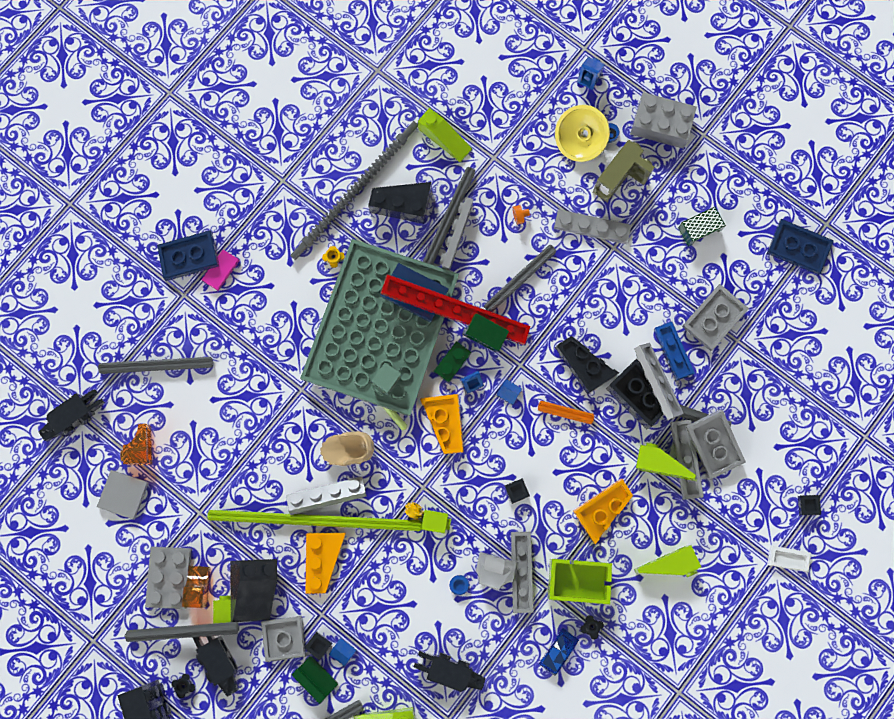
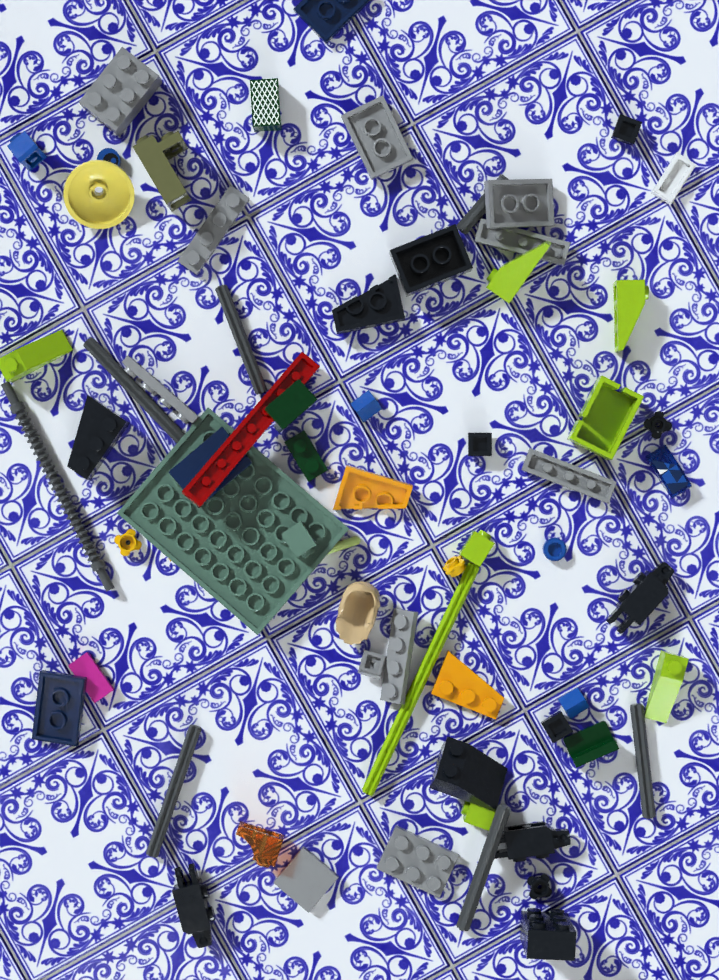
camera: 70 degrees left, 10 degrees up
clear orange arch [182,566,211,608] -> none
light grey tile [261,616,306,662] -> none
blue slope [460,371,484,394] -> none
light grey slope [476,552,519,590] -> none
orange tile [512,205,530,225] -> none
orange axle [537,401,594,424] -> none
light orange wing [573,479,633,545] -> none
light grey plate [634,343,684,420] -> none
blue tile [654,321,695,381] -> none
none -> light grey tile [358,649,387,680]

